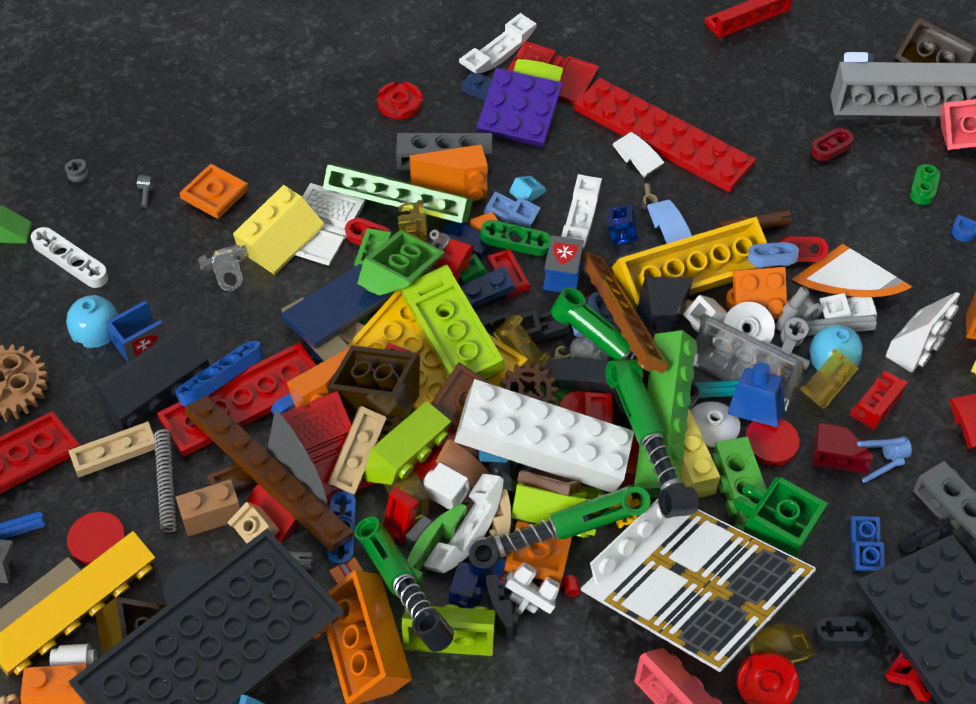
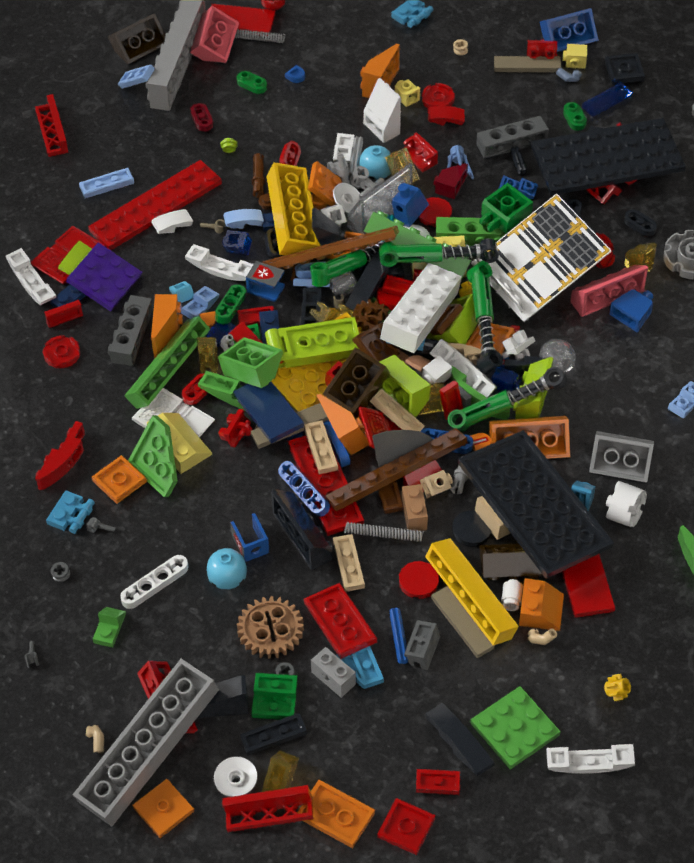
camera: 75 degrees left, 0 degrees up
clear tile [198,245,249,291] -> none
medium blue plate [748,242,799,268] -> none
sticker [792,244,912,297] -> none
none -> red slope [35,421,85,490]
none -> red tile [44,300,83,328]
none -> dark azure plate [46,490,95,534]
none -> light blue tile [79,168,134,198]
none -> bright green plate [128,415,178,497]
none -> red hips [218,409,252,447]
none -> lime plate [220,138,238,153]
none -> tan plate [304,420,338,474]
none -> clear cylinder [538,339,576,376]

